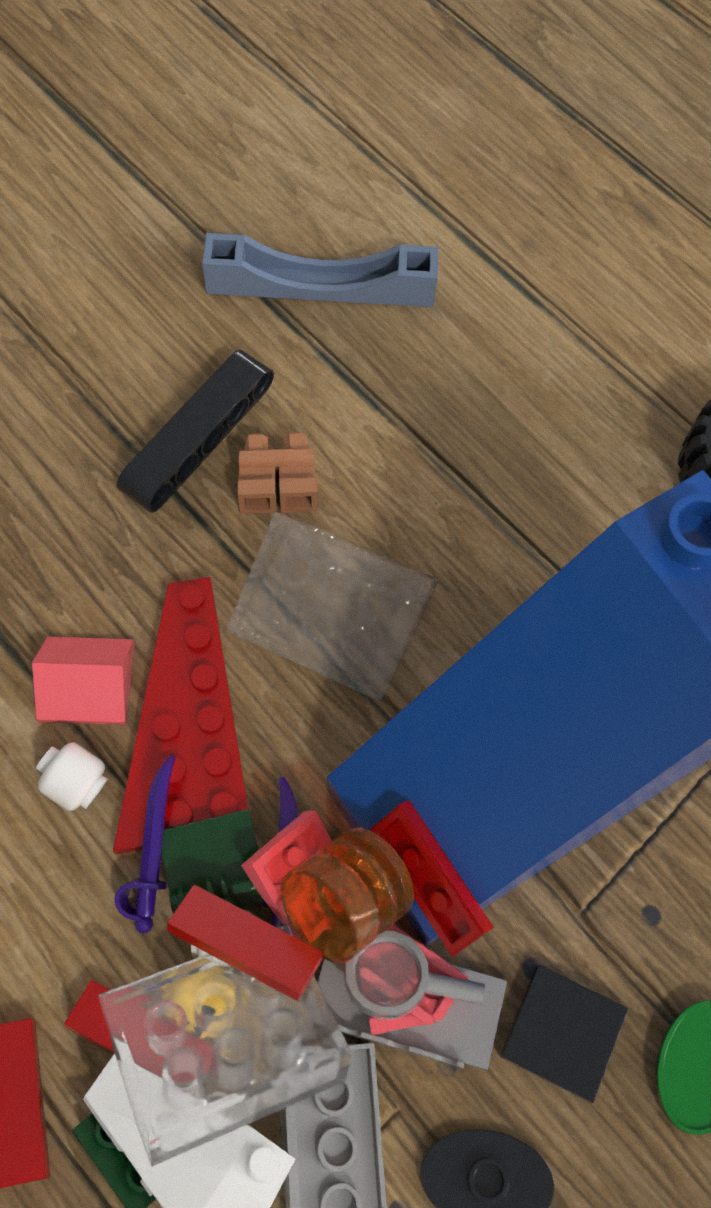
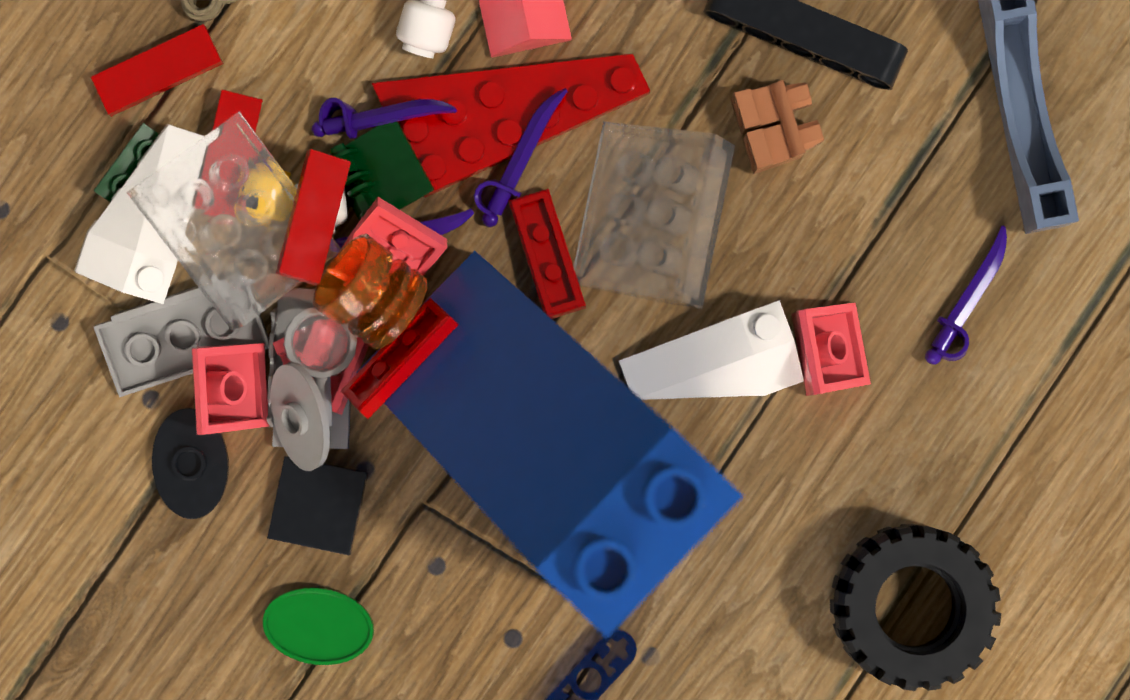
camera: 80 degrees right, 20 degrees up
none -> coral slope [192,343,269,435]
none -> light grey piece [271,362,330,471]
none -> dark purple sword [474,88,568,228]
none -> red tile [509,188,586,319]
none -> white wedge [619,300,804,400]
none -> coral slope [791,302,871,396]
none -> dark purple sword [925,225,1007,365]

